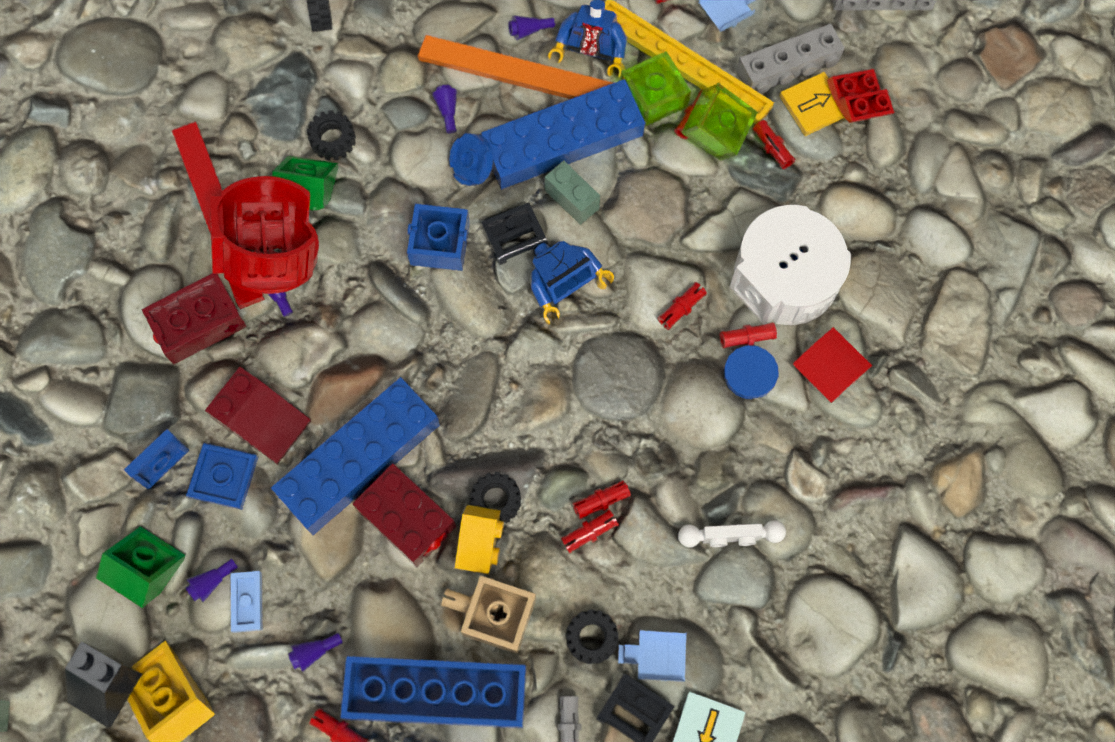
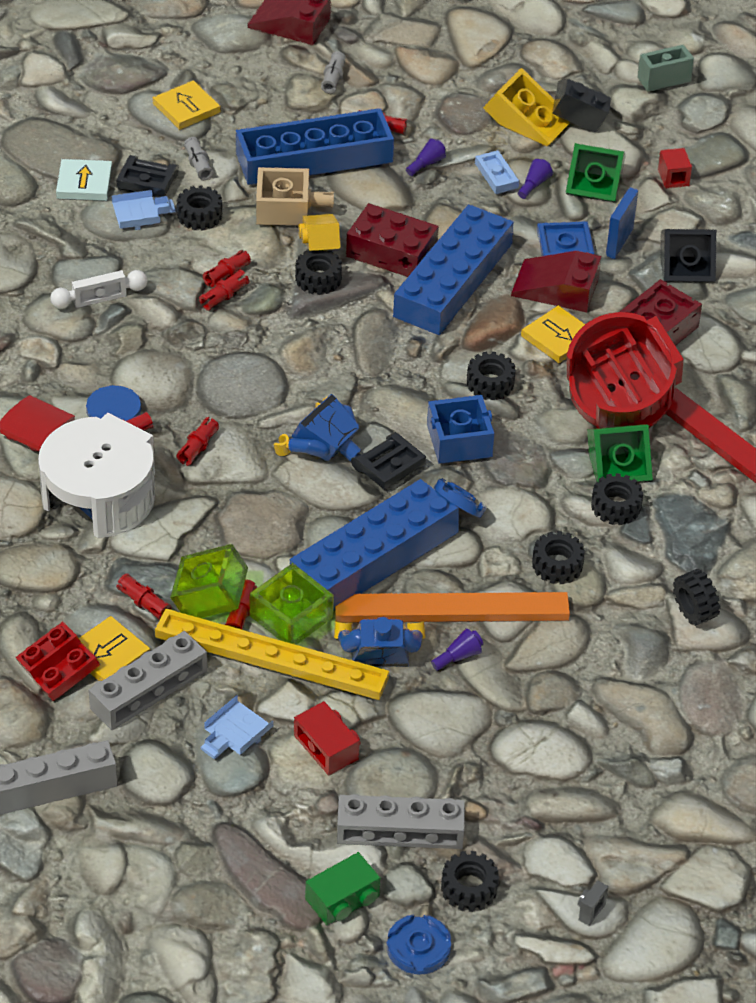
camera: 160 degrees right, 25 degrees down
dark purple cone [432,85,457,134] -> none
sand green brick [545,161,600,225] -> none
none -> black tyre [467,352,516,400]
none -> yellow tile [521,305,585,363]
none -> black tyre [532,531,585,584]
none -> red brick [658,148,692,189]
none -> black slope [660,229,716,282]

